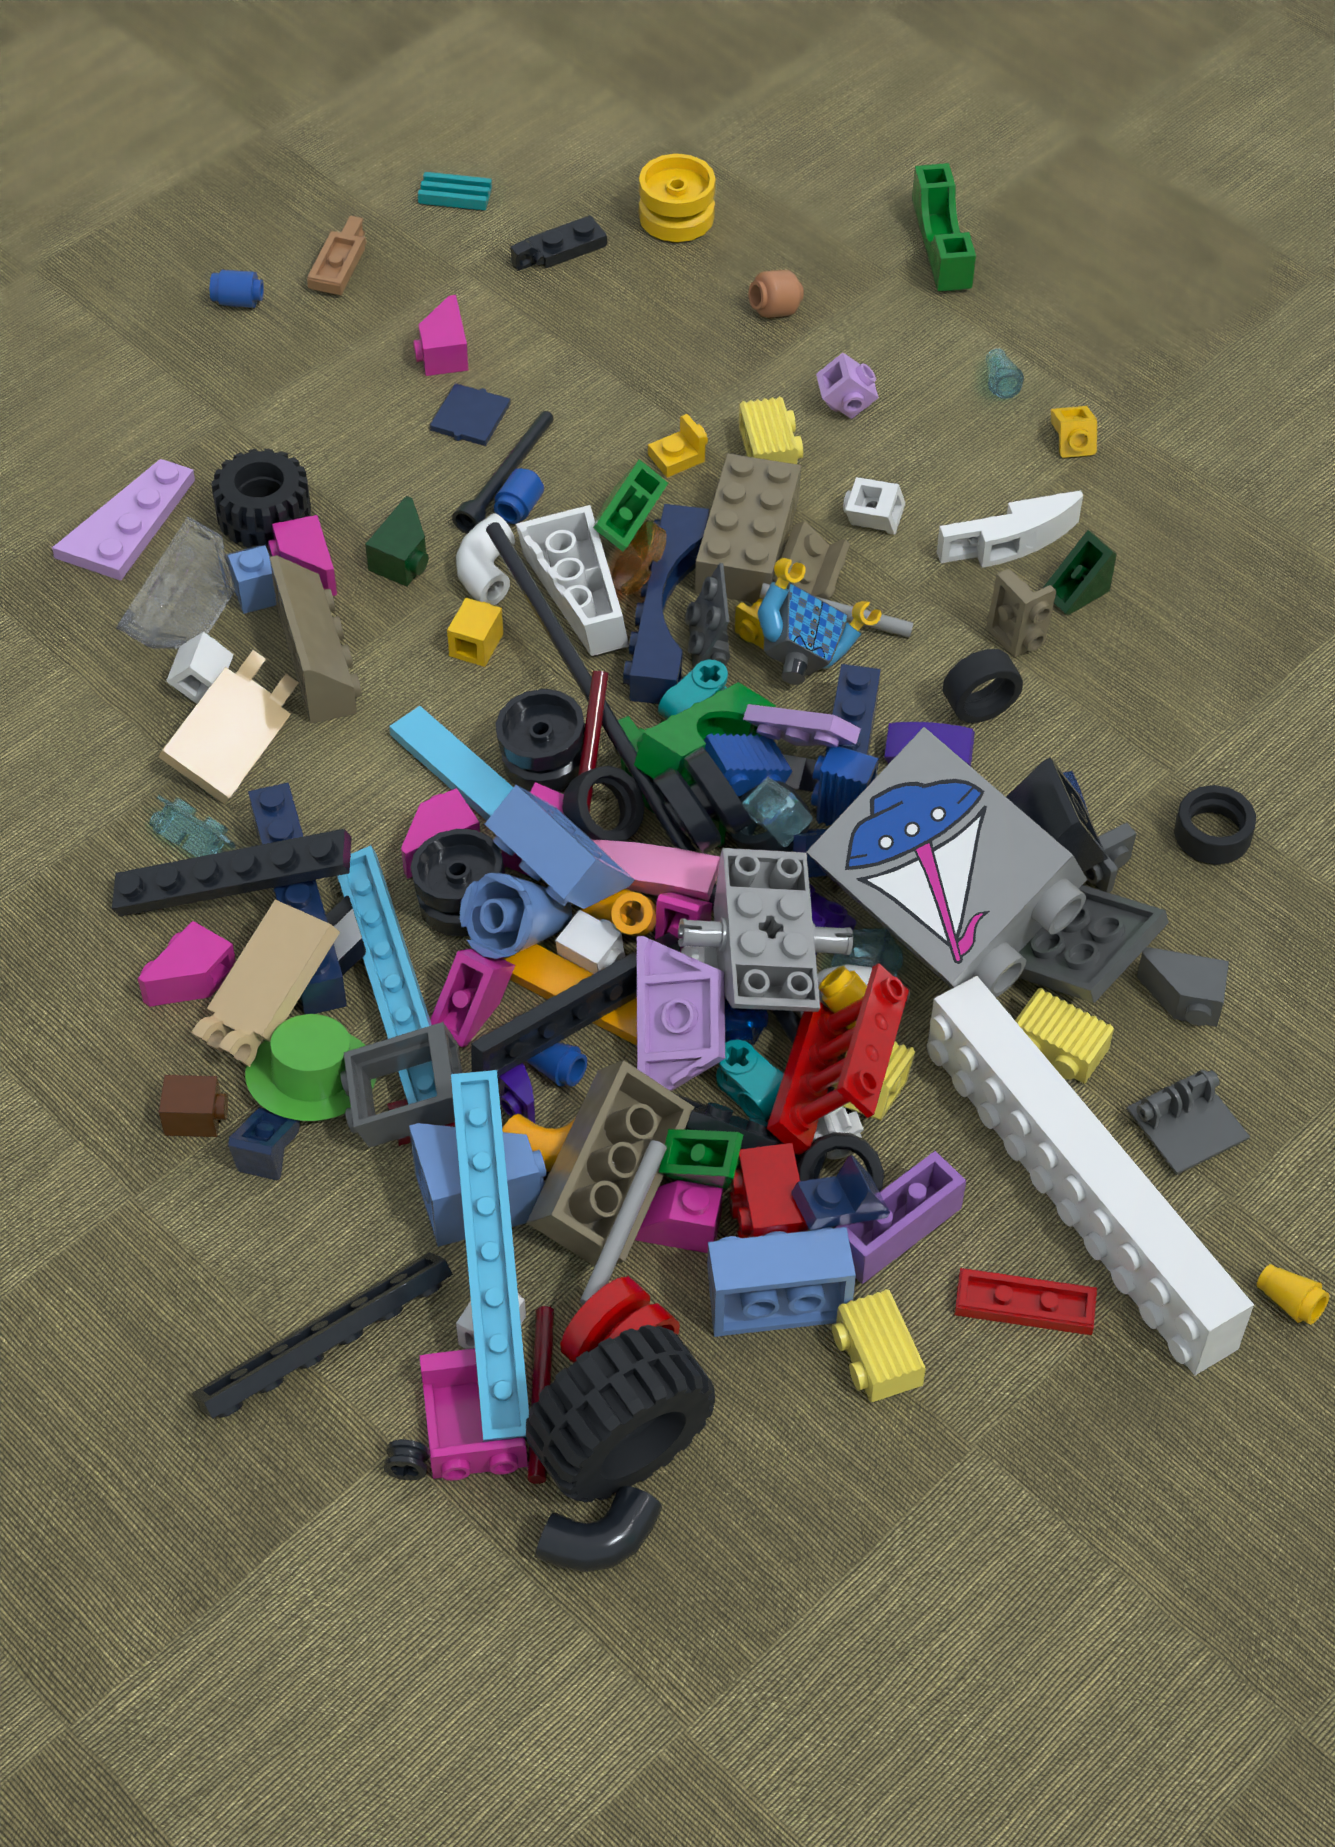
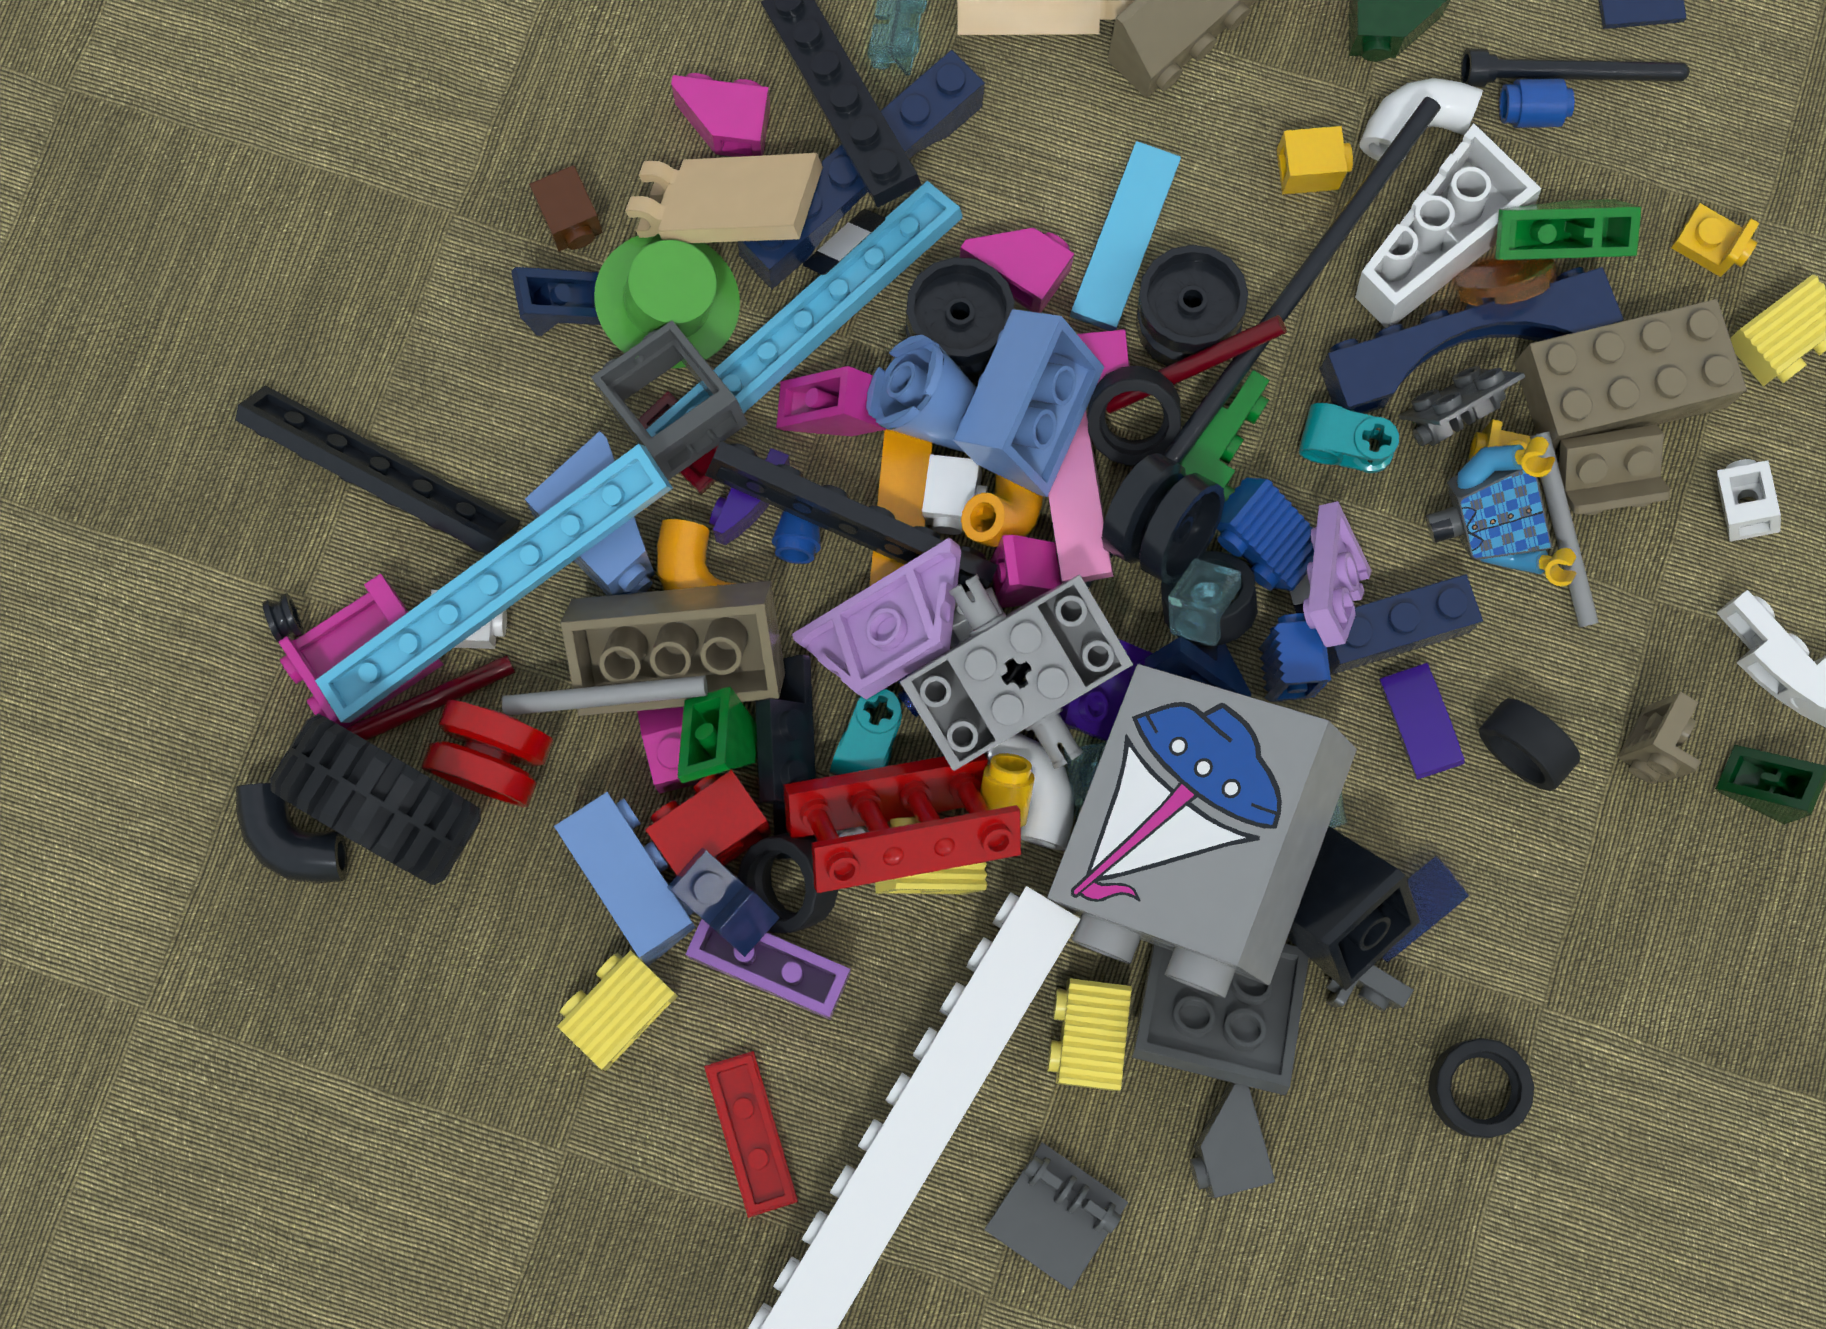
camera: 60 degrees right, 25 degrees up
green arch [634,682,776,782] -> none

